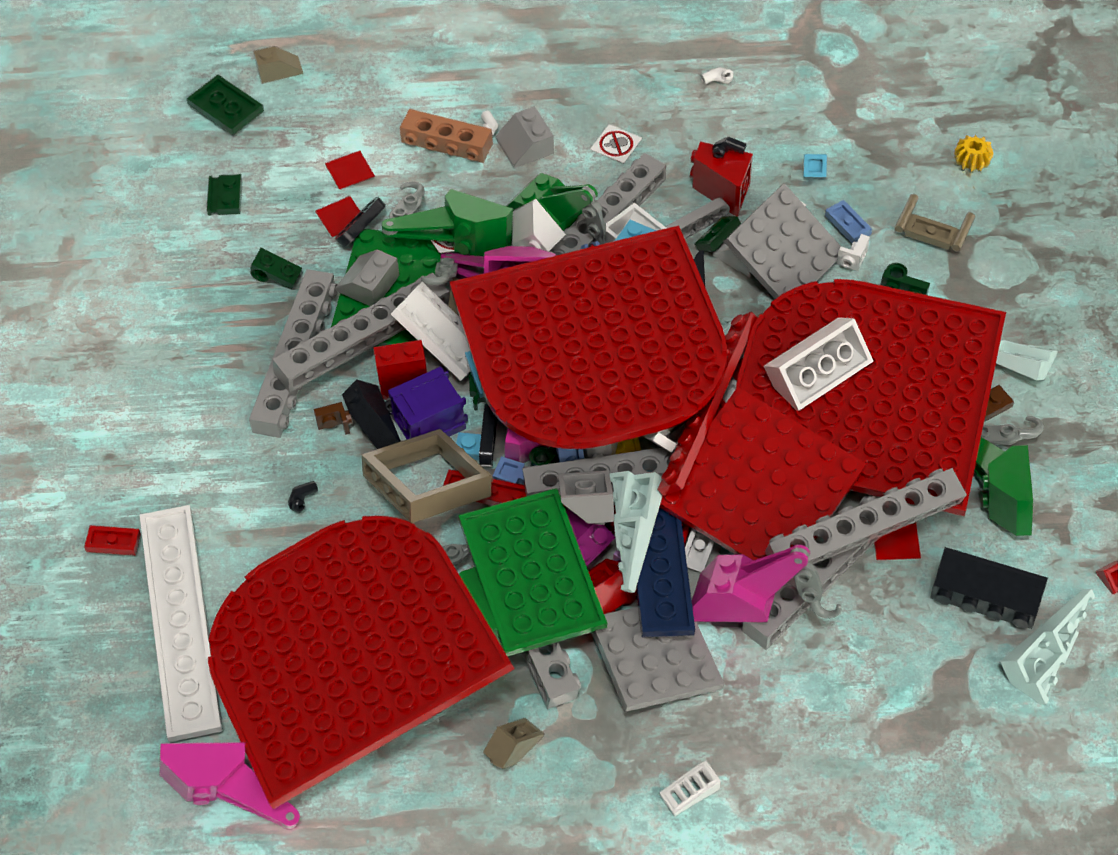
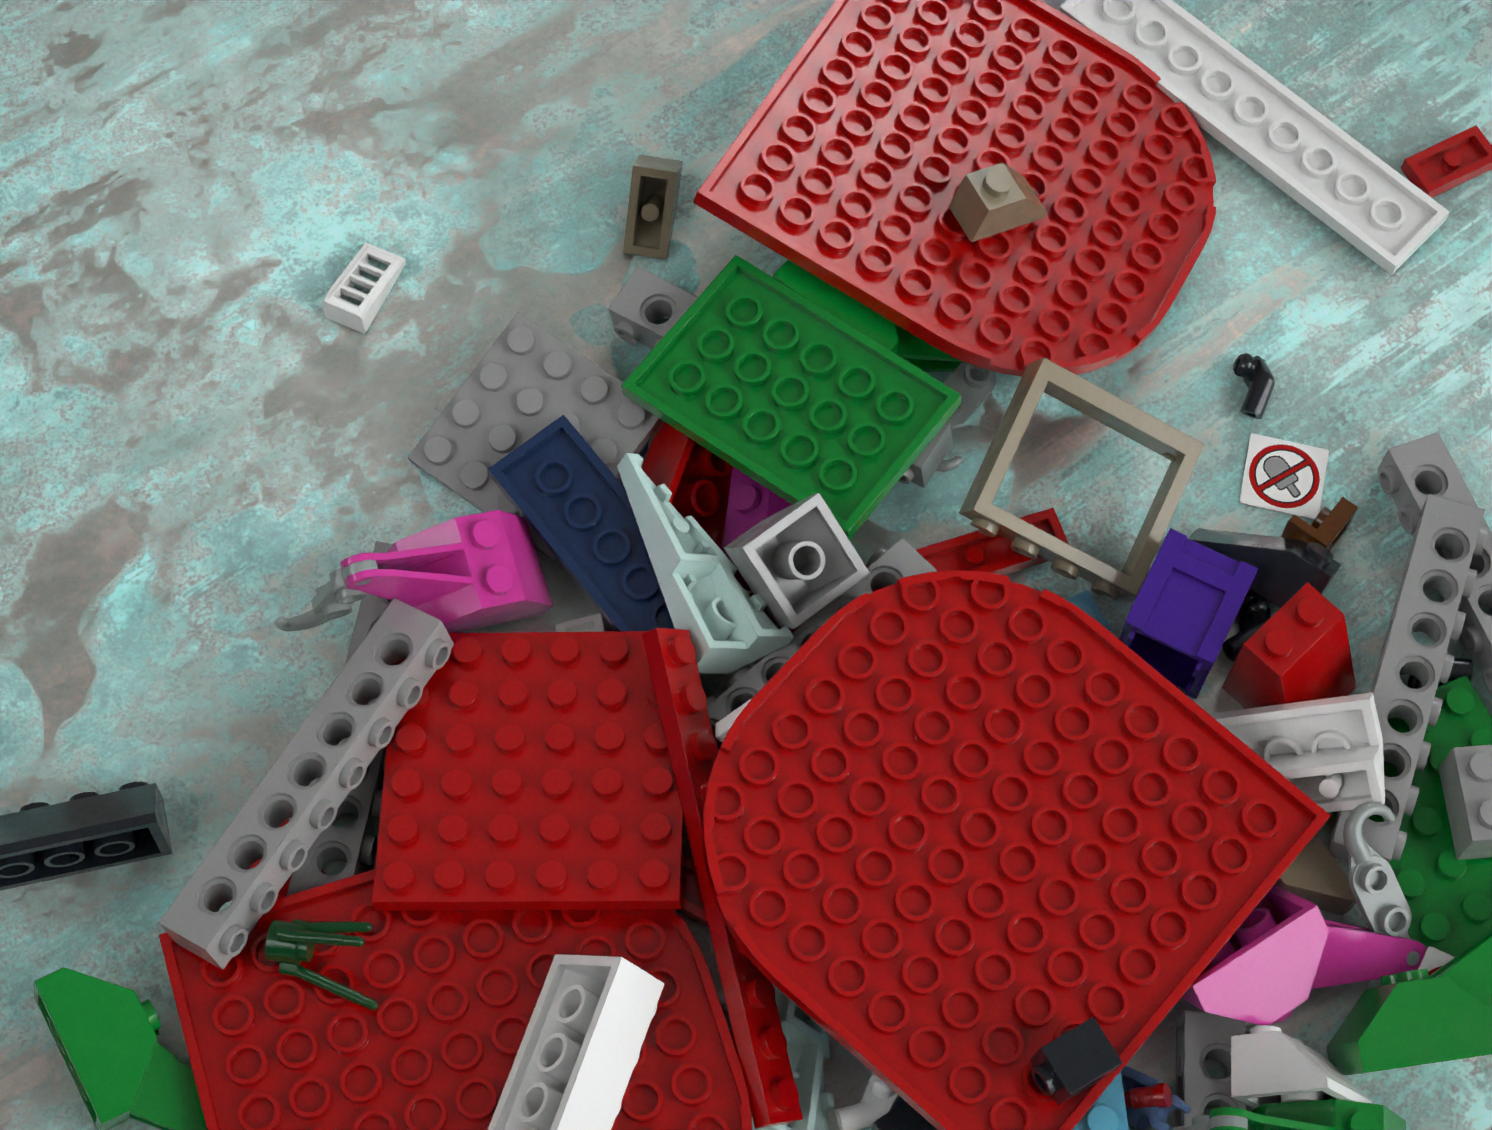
camera: 140 degrees right, 10 degrees up
none -> dark green plant [265,919,378,1010]
none -> dark tan slope [949,162,1048,242]
none -> black brick [1030,1017,1123,1106]
none -> sticker [1239,433,1329,519]

